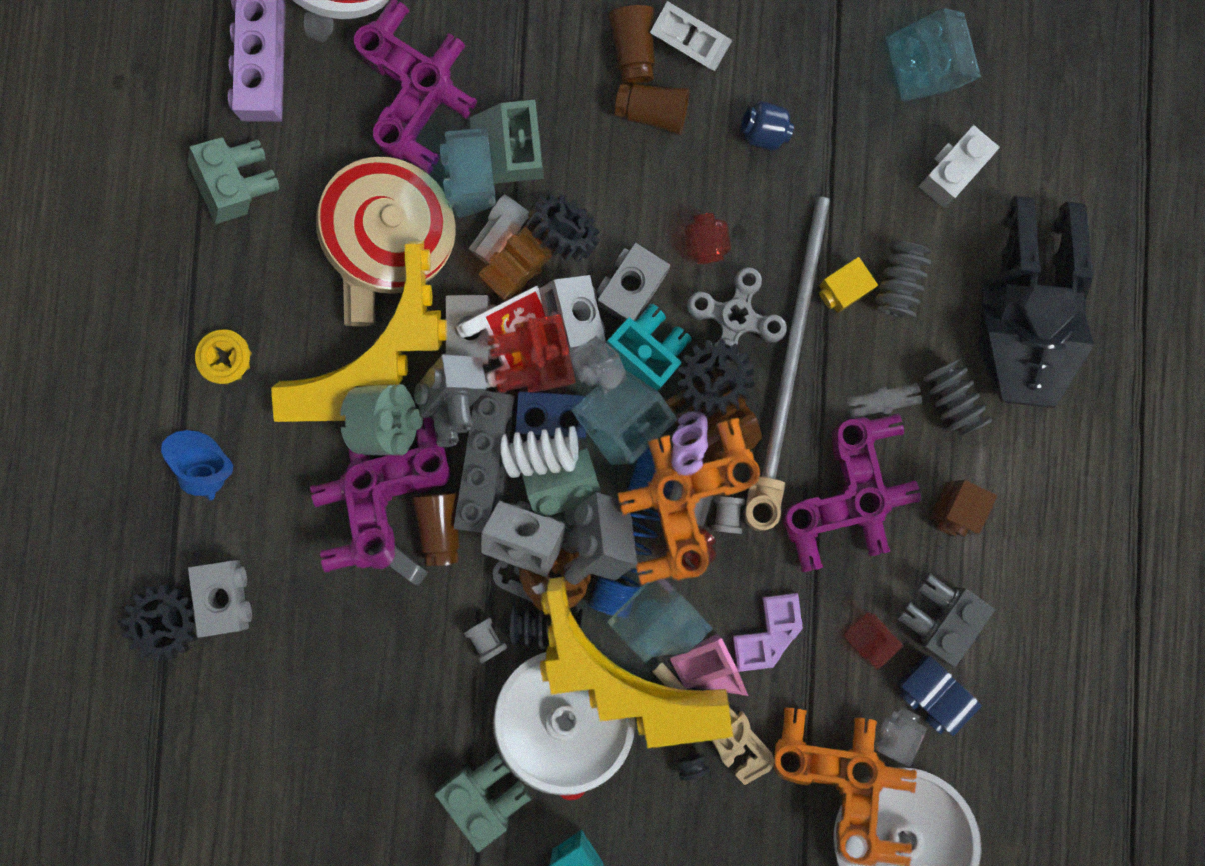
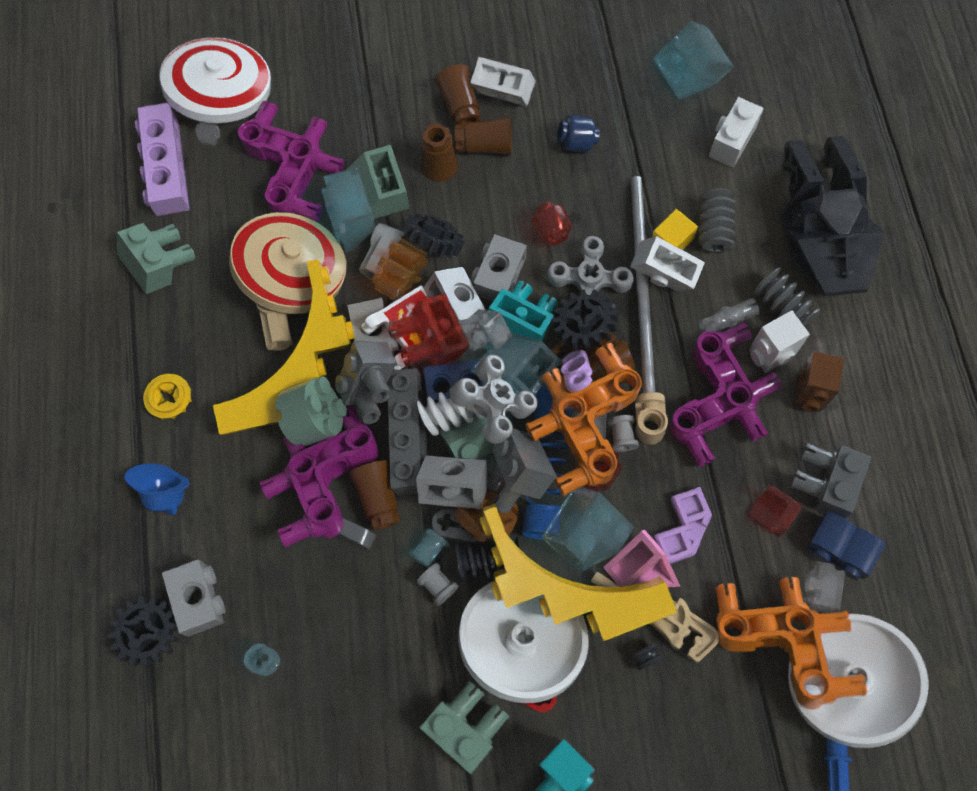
camera: 10 degrees left, 15 degrees down
none -> clear light blue bush [244,644,280,676]
none -> clear light blue bush [408,528,449,569]
none -> reddish brown plant [421,123,459,182]
none -> light grey gear [450,355,537,444]
none -> white brick [630,236,705,292]
none -> white brick [749,310,810,373]

